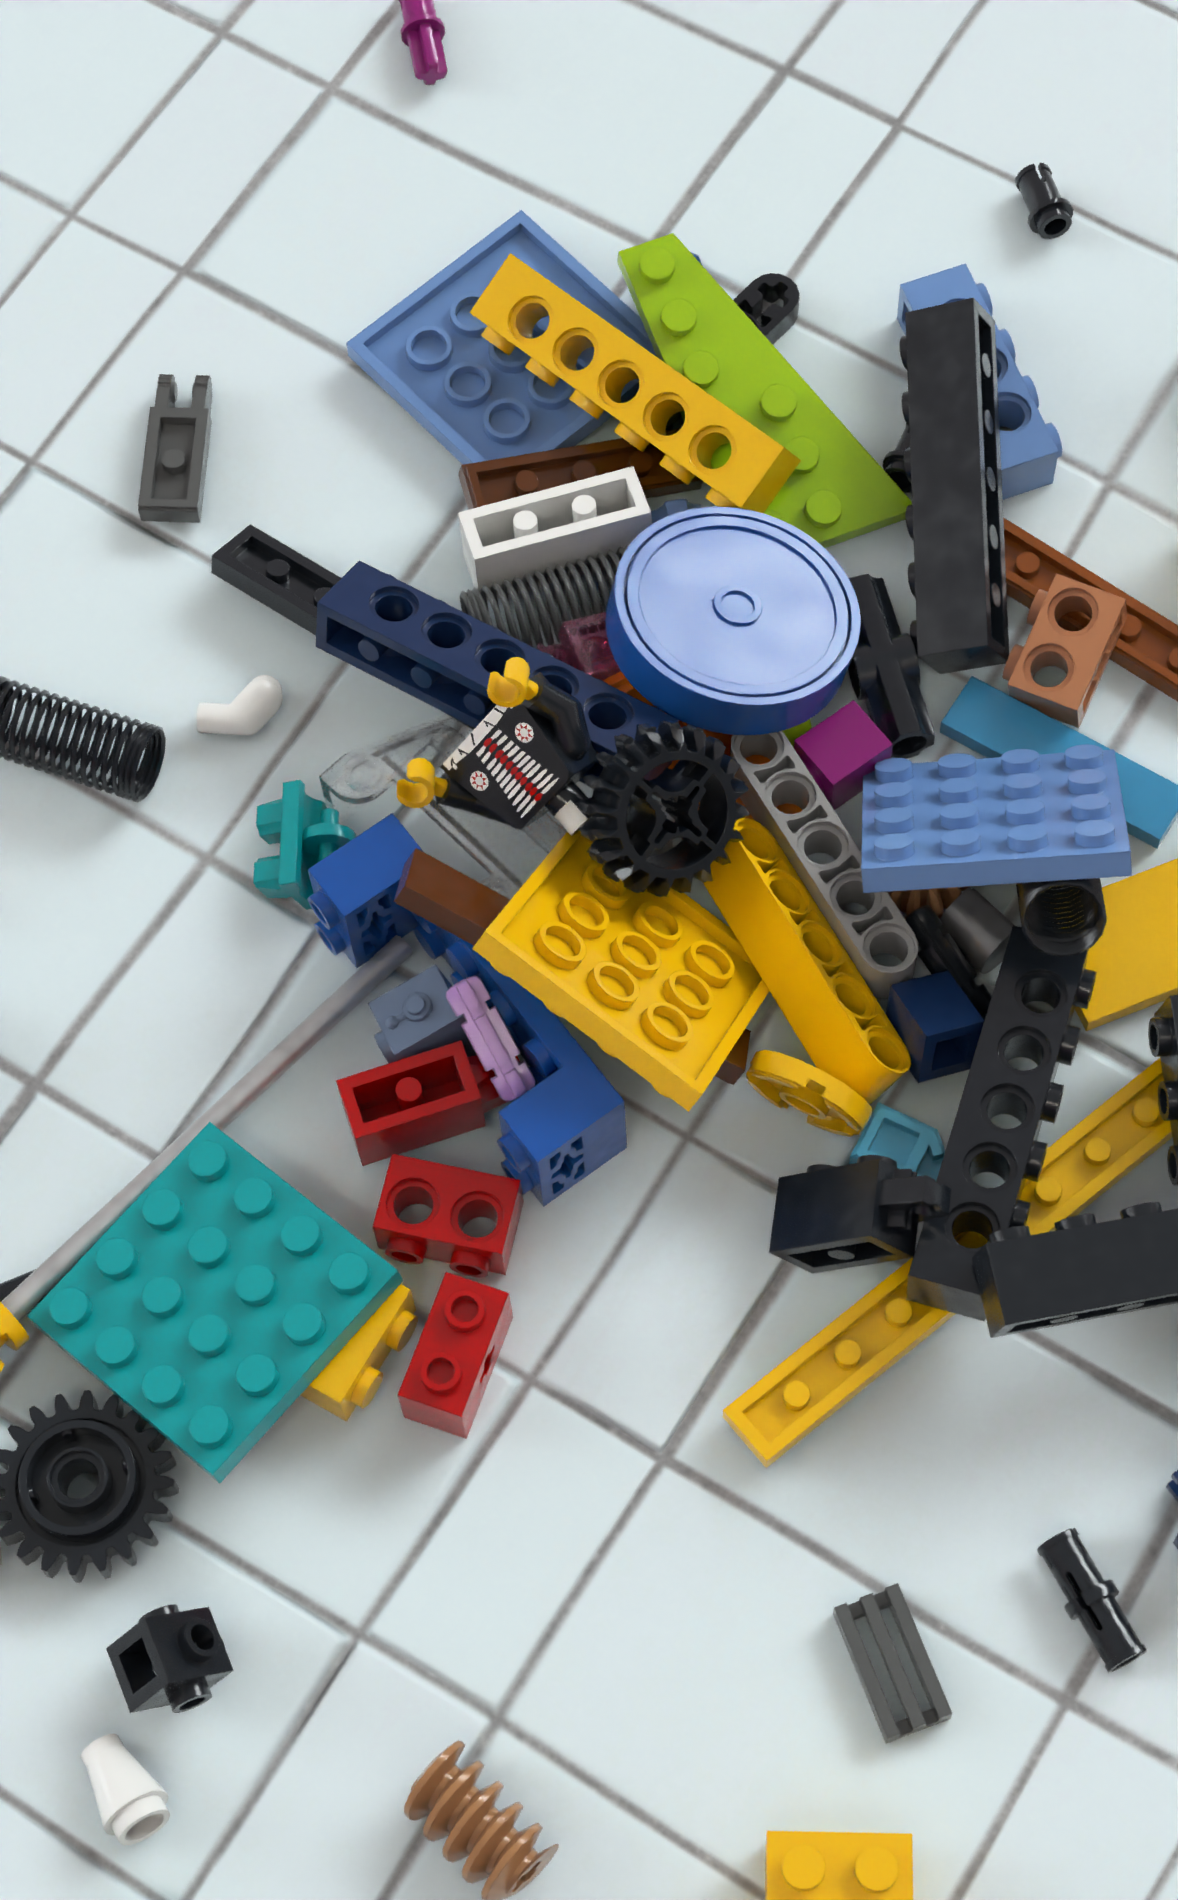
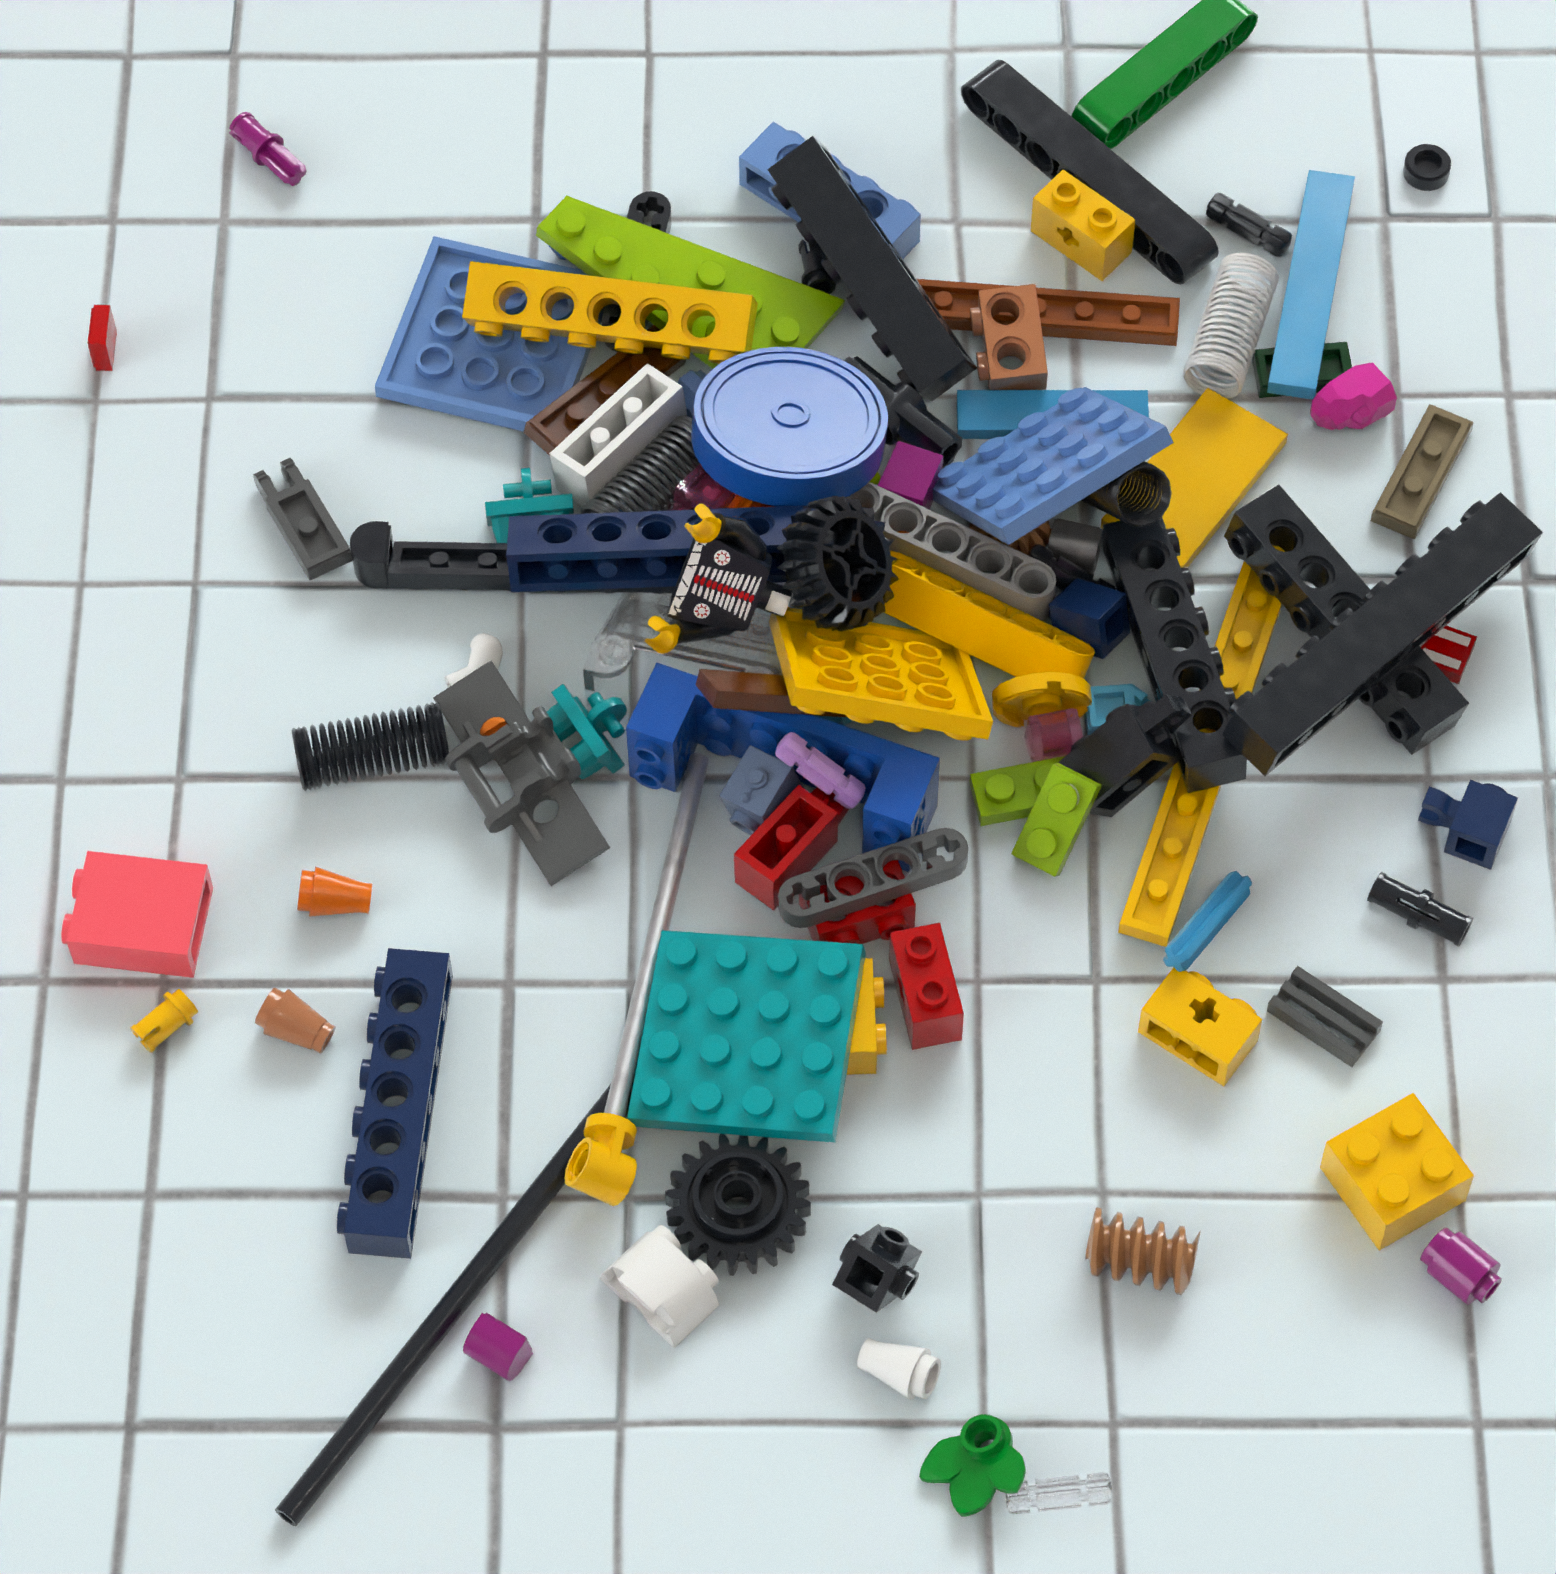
camera: 35 degrees left, 5 degrees down
black pin [1015,163,1073,239] -> none
none -> red tile [87,305,117,371]
none -> black brick [350,521,394,589]
none -> dark grey piece [433,660,610,886]
none -> teal hips [485,468,574,543]
none -> dark grey beam [778,828,968,928]
none -> lime piece [969,756,1065,826]
none -> lime piece [1011,763,1102,877]
none -> clear pink brick [1024,708,1083,762]
none -> yellow brick [1138,967,1262,1086]
none -> dark azure axle [1163,871,1252,972]

